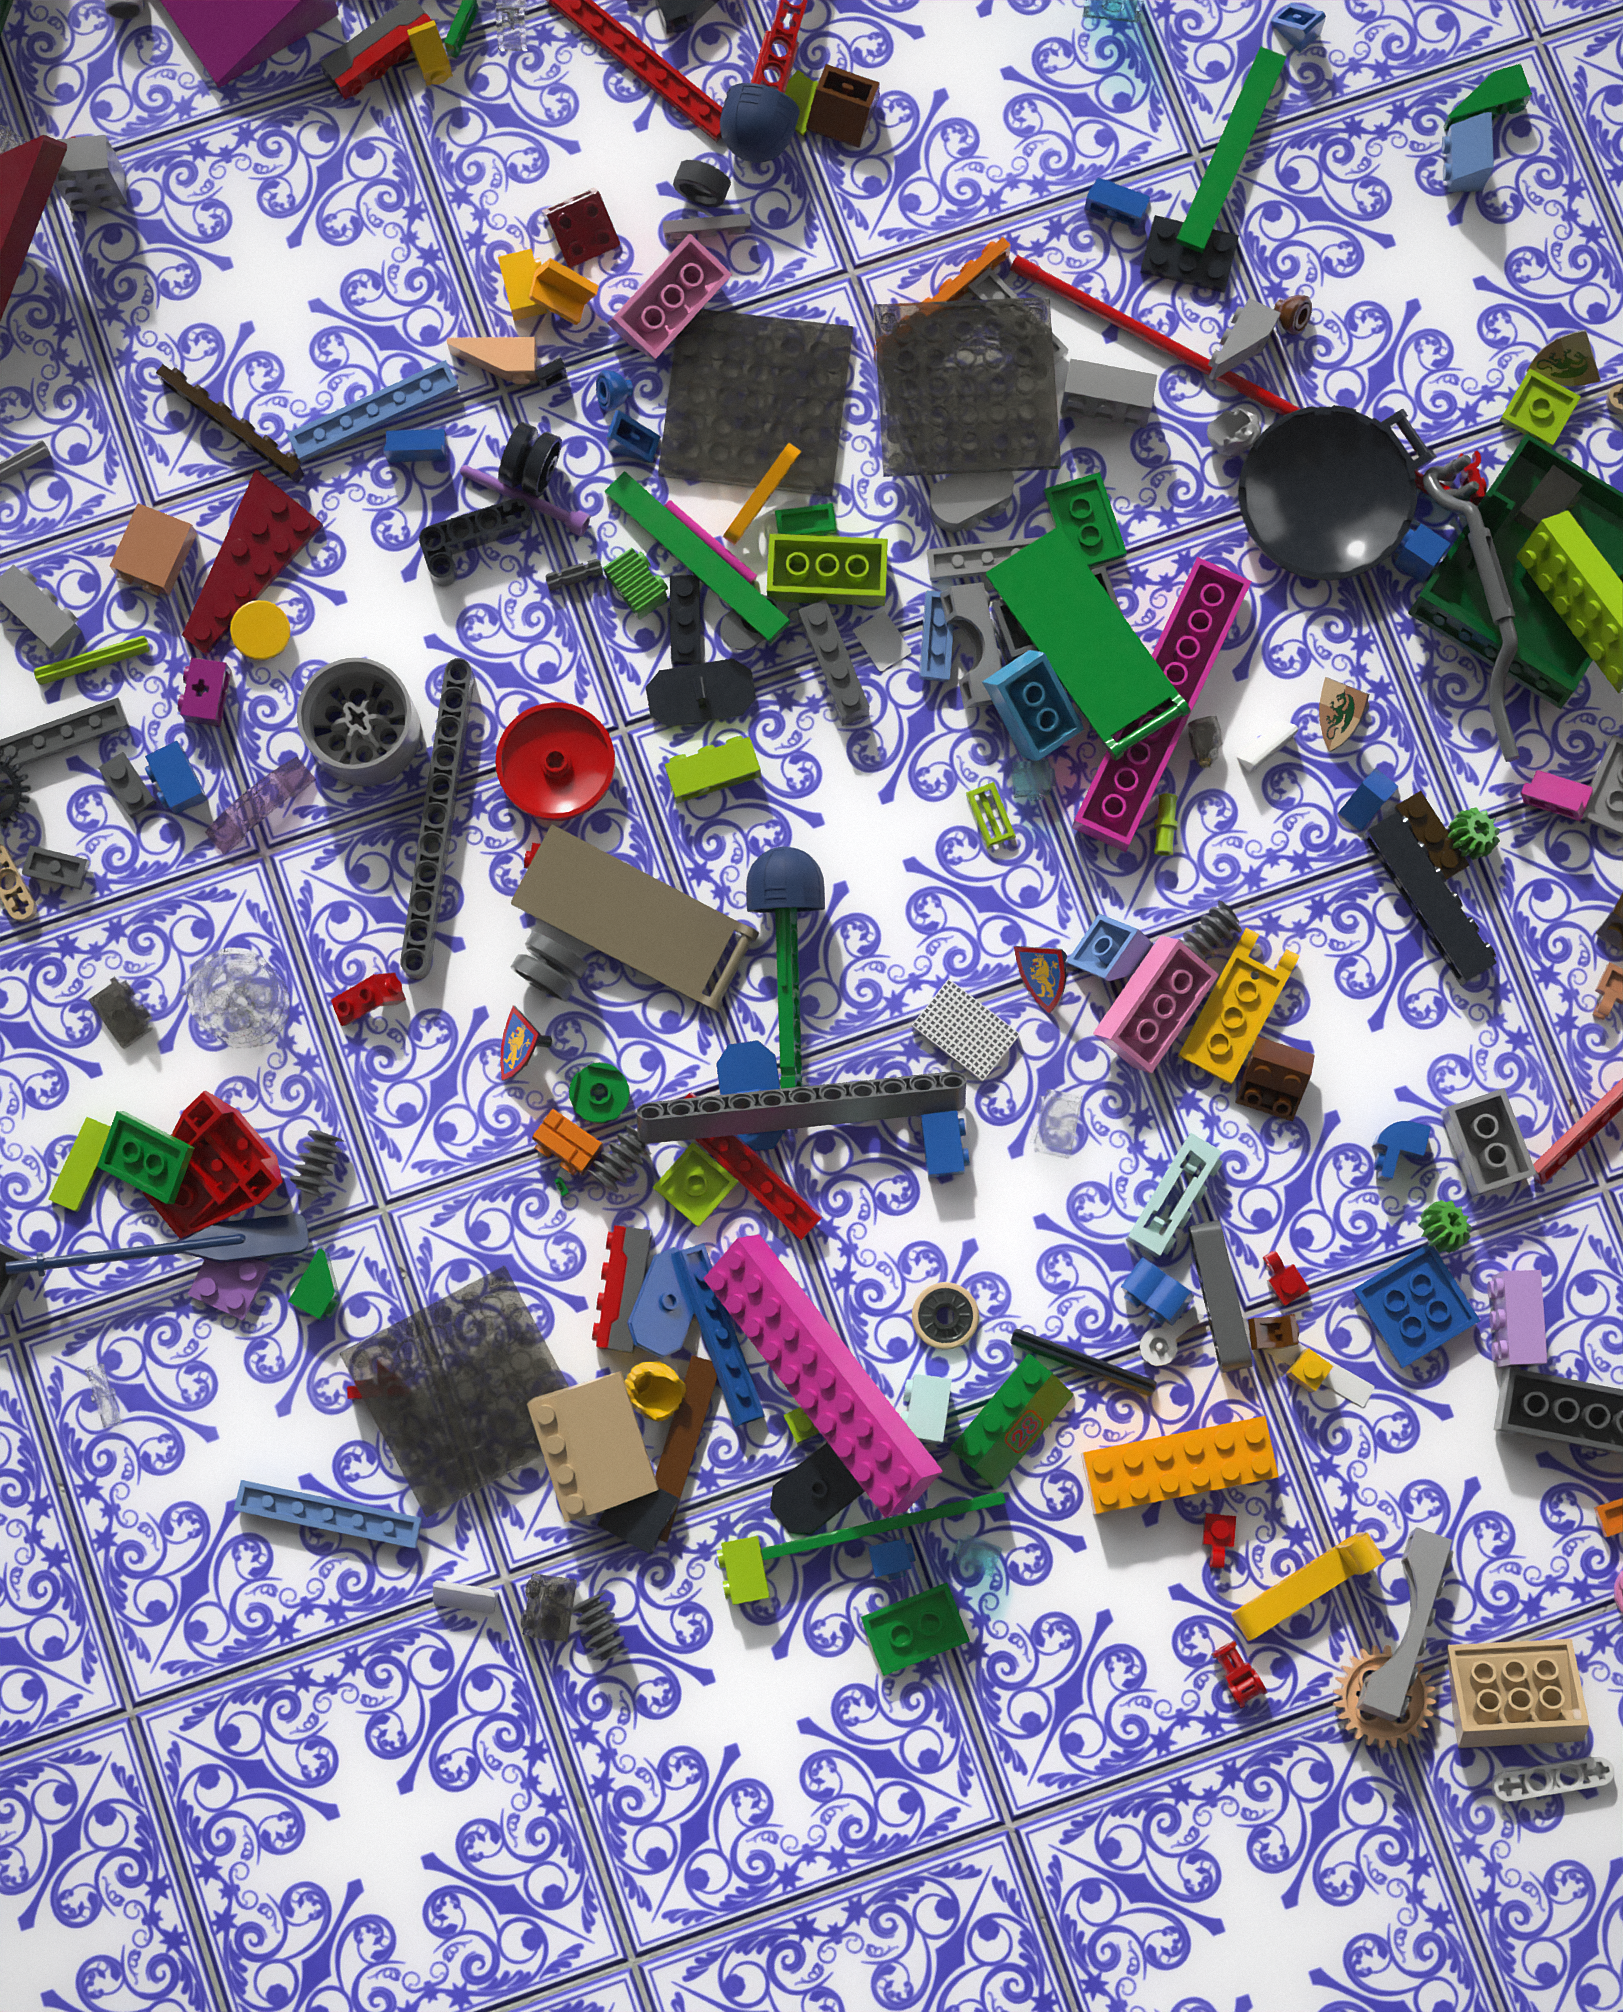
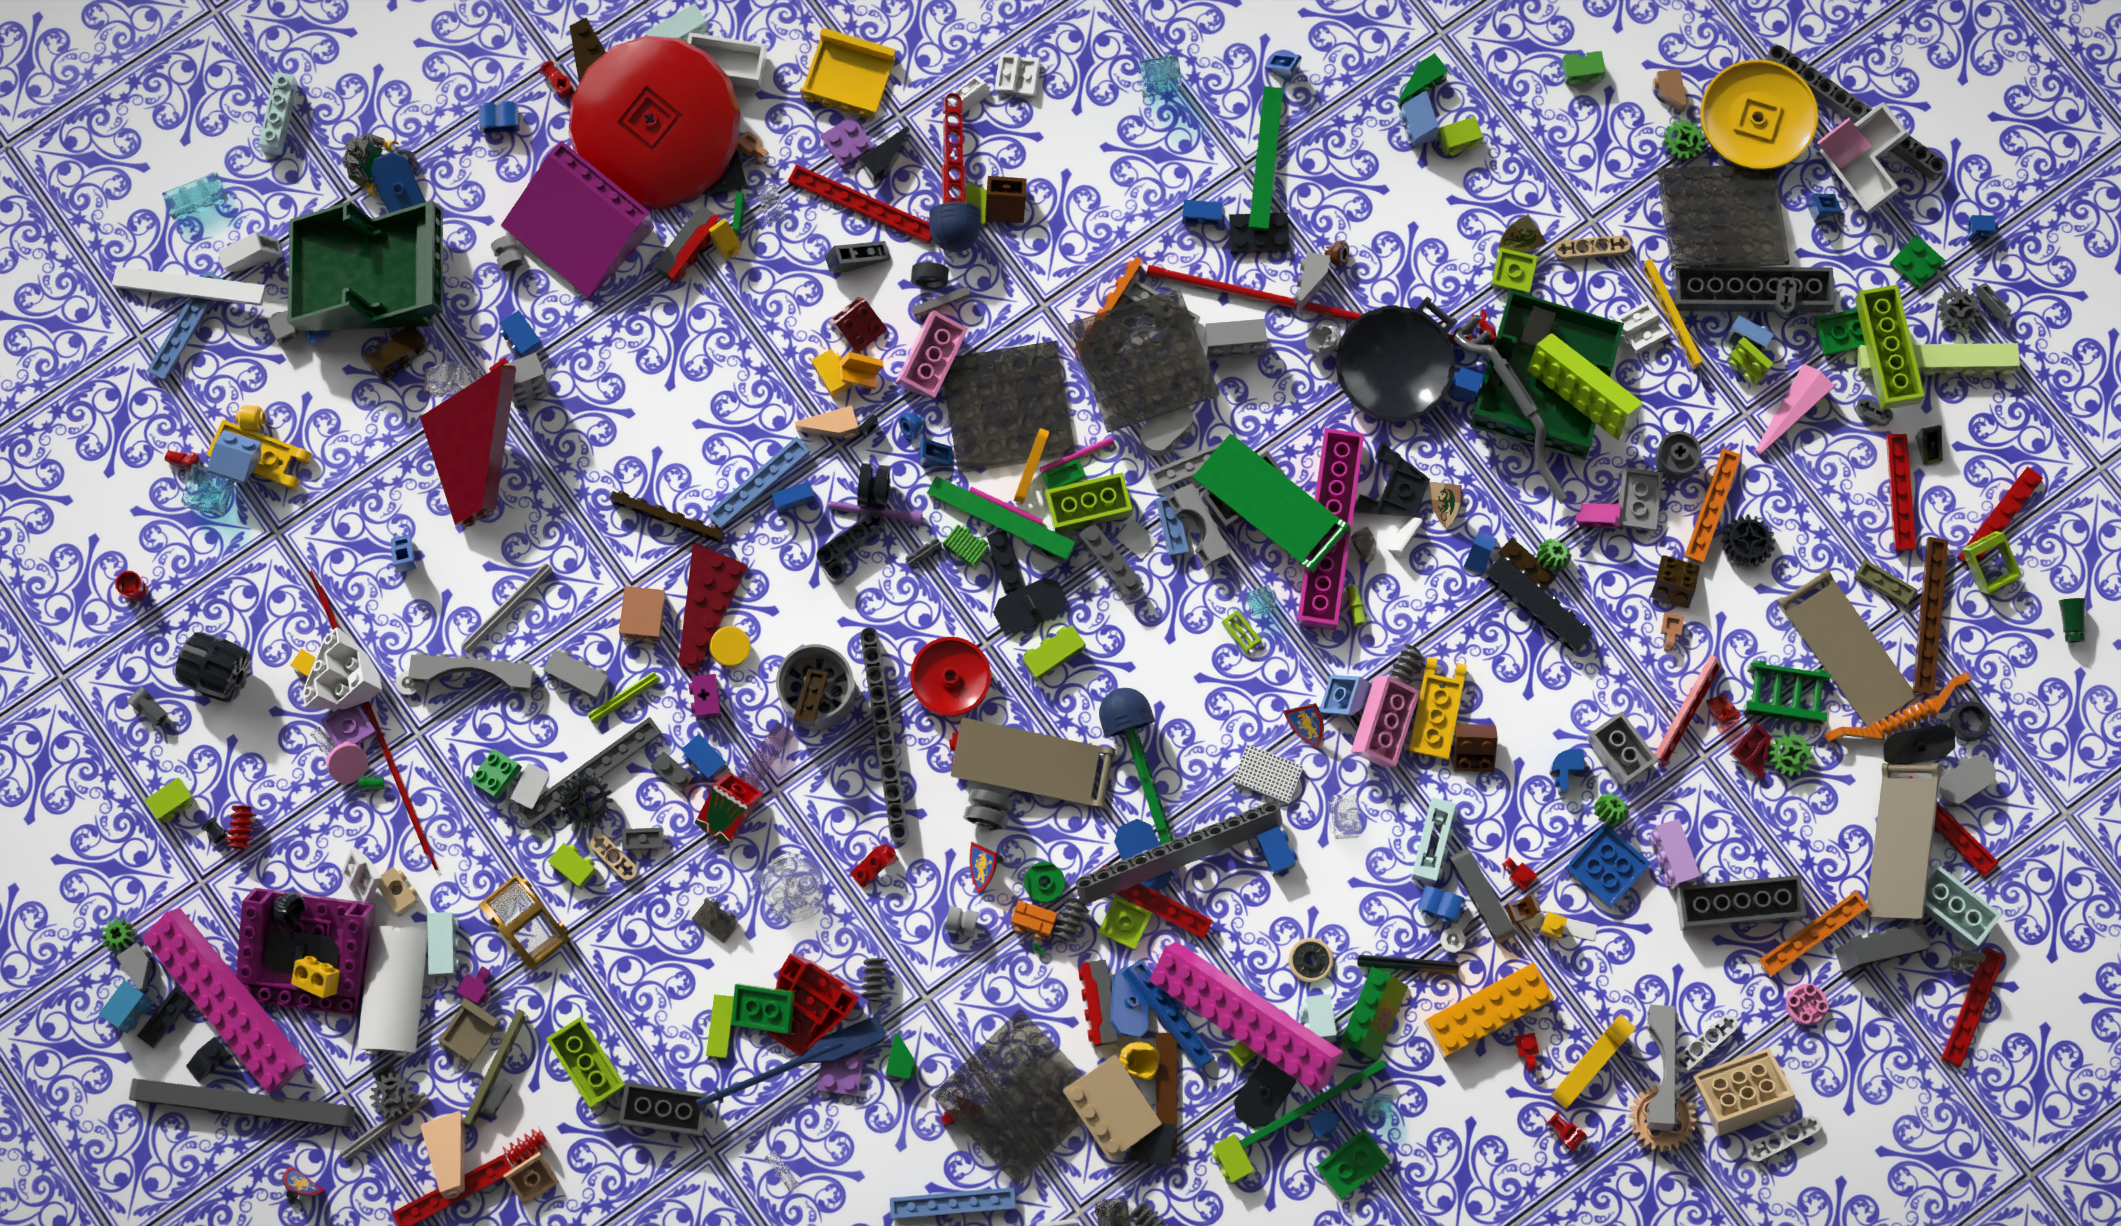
camera: 20 degrees left, 5 degrees down
dark azure brick [982,650,1085,761] -> none
green plate [1043,472,1127,568] -> none
none -> blue brick [499,310,543,358]
none -> slope [694,772,764,844]
none -> dark brown plate [794,669,829,726]
none -> black slope [825,241,891,274]
none -> light grey wheel [945,906,979,938]
none -> dark pink bar [1039,437,1115,474]
none -> black wing [1354,441,1430,517]
none -> lime brick [1437,117,1483,156]
none -> white beam [1675,1014,1738,1074]

